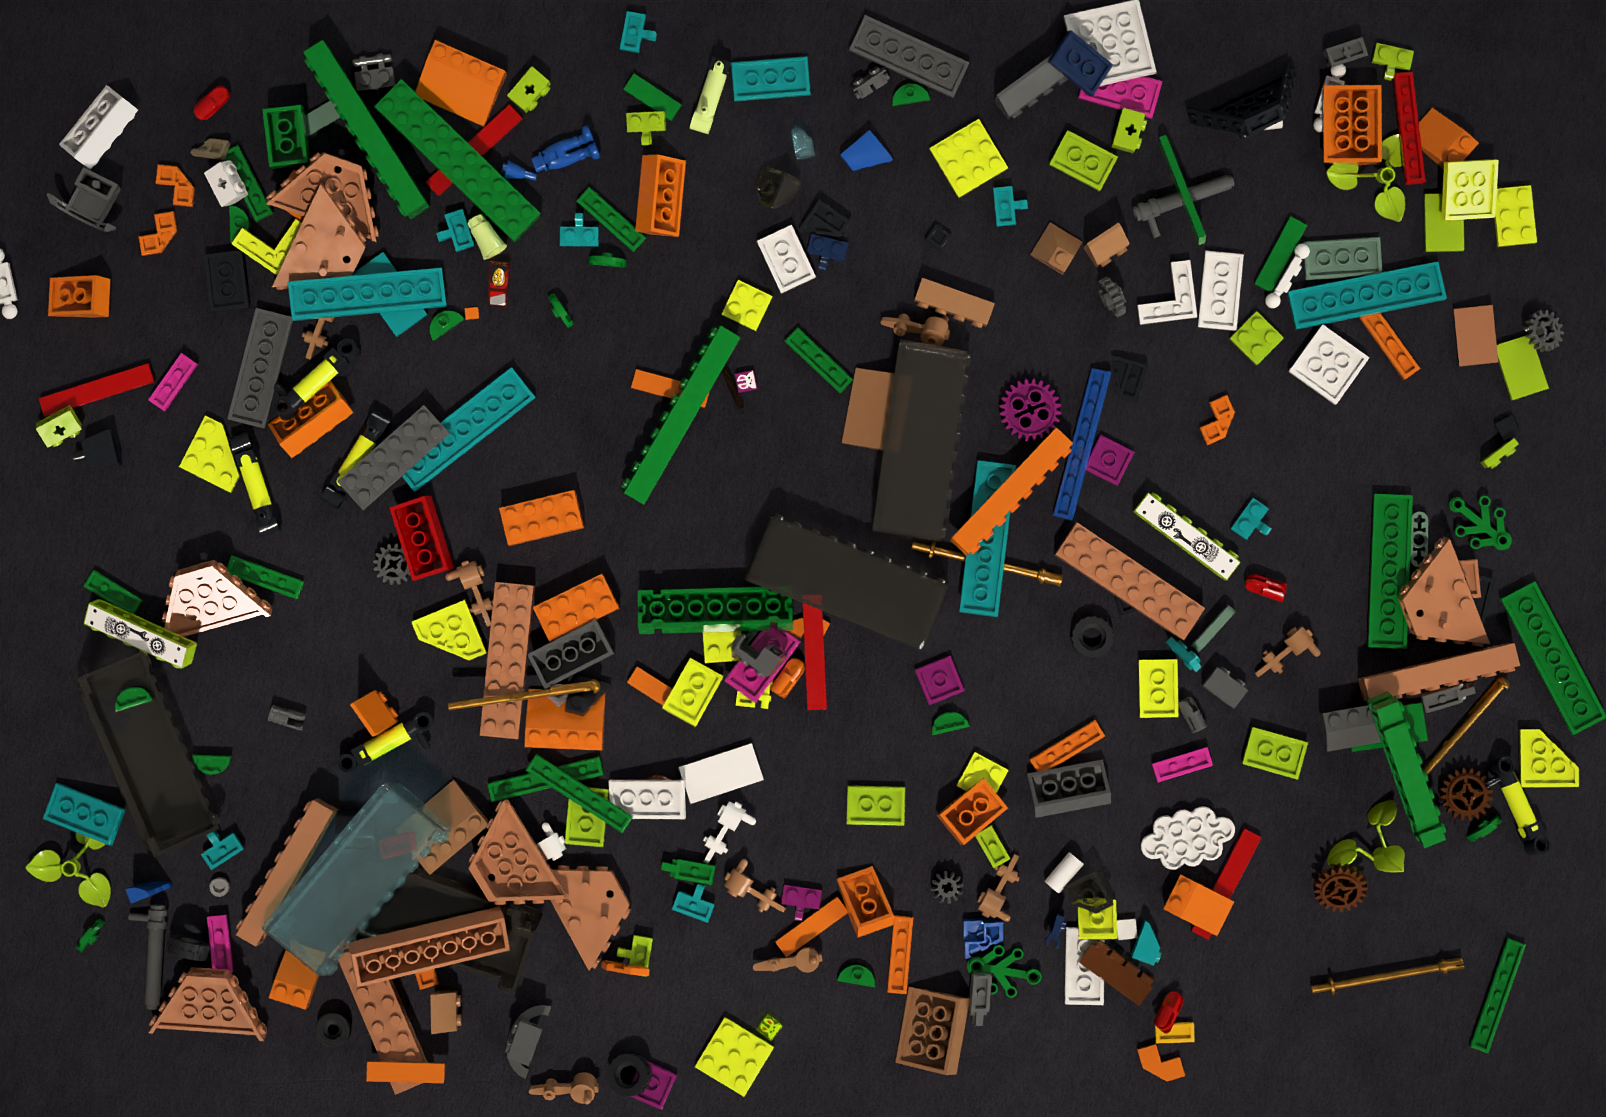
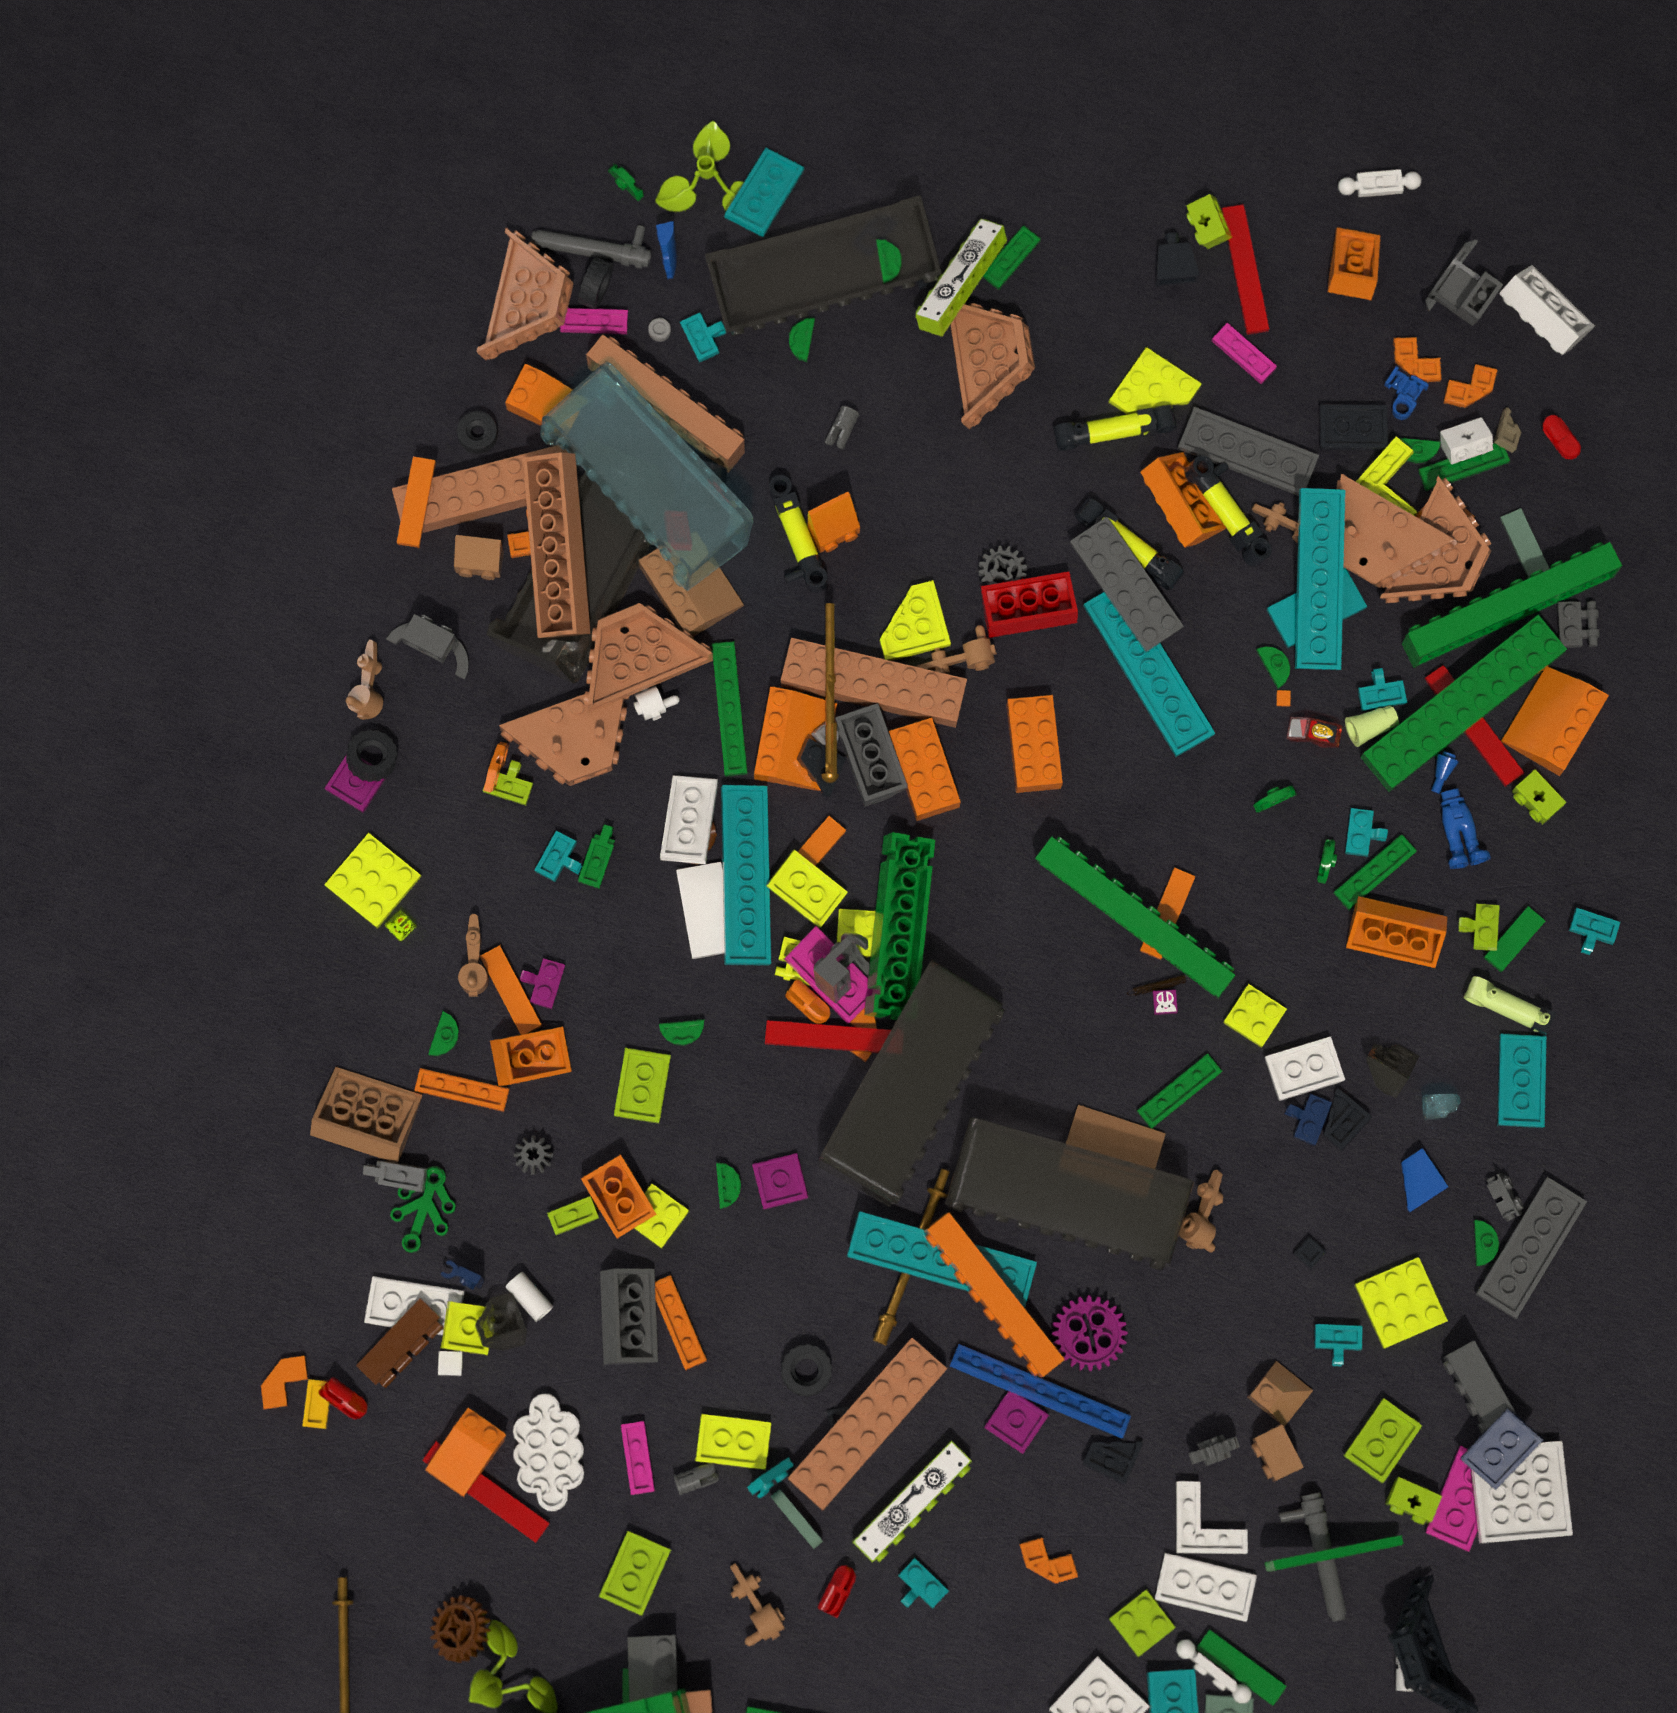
camera: 95 degrees right, 10 degrees down
green tile [227,555,304,599] -> none
green brick [262,105,311,169] -> none
green tile [526,754,633,833] -> none
lime plate [565,787,609,847] -> none
white piece [703,801,756,864] -> none
medium nougat piece [723,859,786,913] -> none
medium nougat brick [914,278,995,328] -> none
blue slope [963,917,1003,959] -> none
medium nougat piece [977,853,1020,922] -> none
teal slope [1130,920,1162,966] -> none
dark grey brick [1202,666,1248,709] -> none
none -> green plate [659,1020,704,1046]
none -> teal plate [721,785,771,965]
none -> blue piece [1385,367,1428,420]

